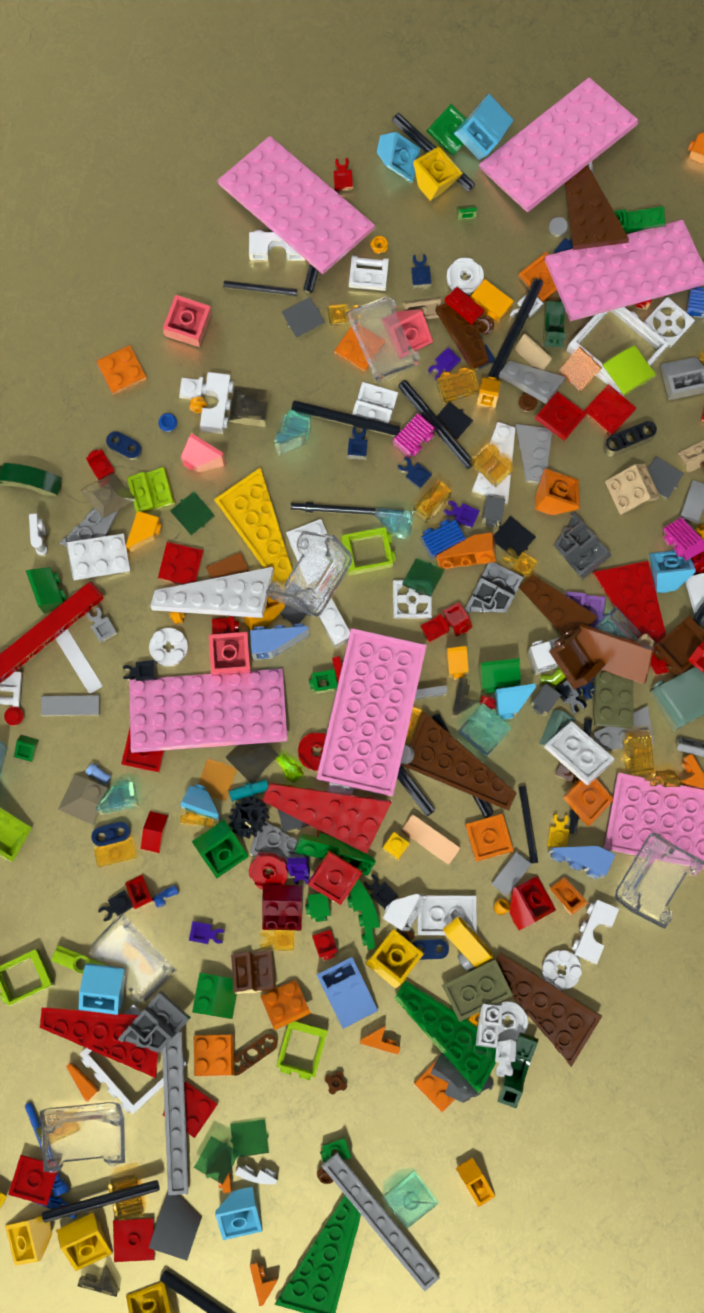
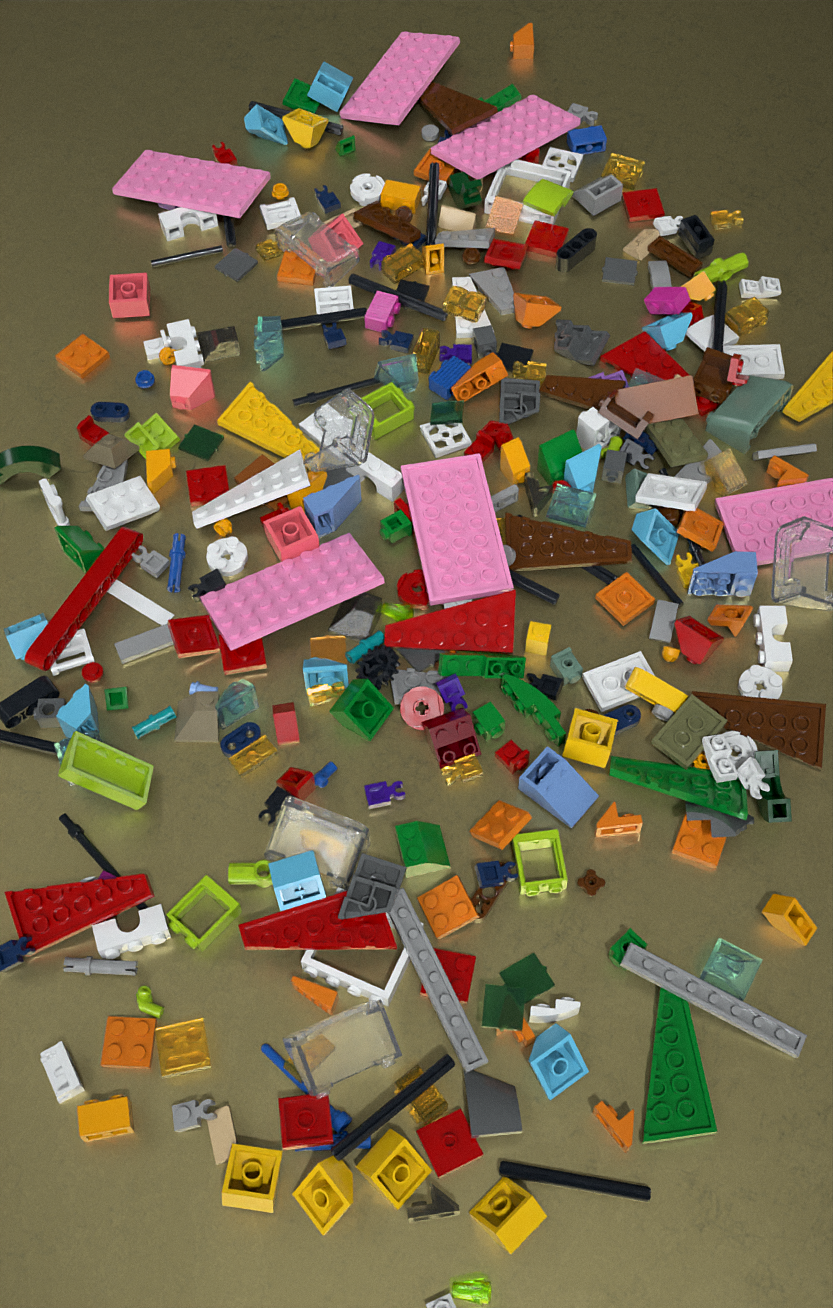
camera: 20 degrees left, 20 degrees down
reddish brown slope [231,950,276,994] -> none
red plate [307,851,362,905] -> none
reddish brown plate [317,1167,334,1184] -> none
white slope [383,894,427,931] -> none
light nougat slope [401,814,460,865] -> none
red plate [444,287,485,325] -> none
tan bracket [605,464,660,514] -> none
clear yellow plate [644,769,682,787] -> none
none -> teal pin [132,706,177,739]
none -> blue pin [167,533,186,593]
none -> red plate [167,615,220,658]
none -> dark blue plate [475,861,518,888]
none -> sand green brick [550,647,583,686]
none -> medium azure slope [631,508,679,565]

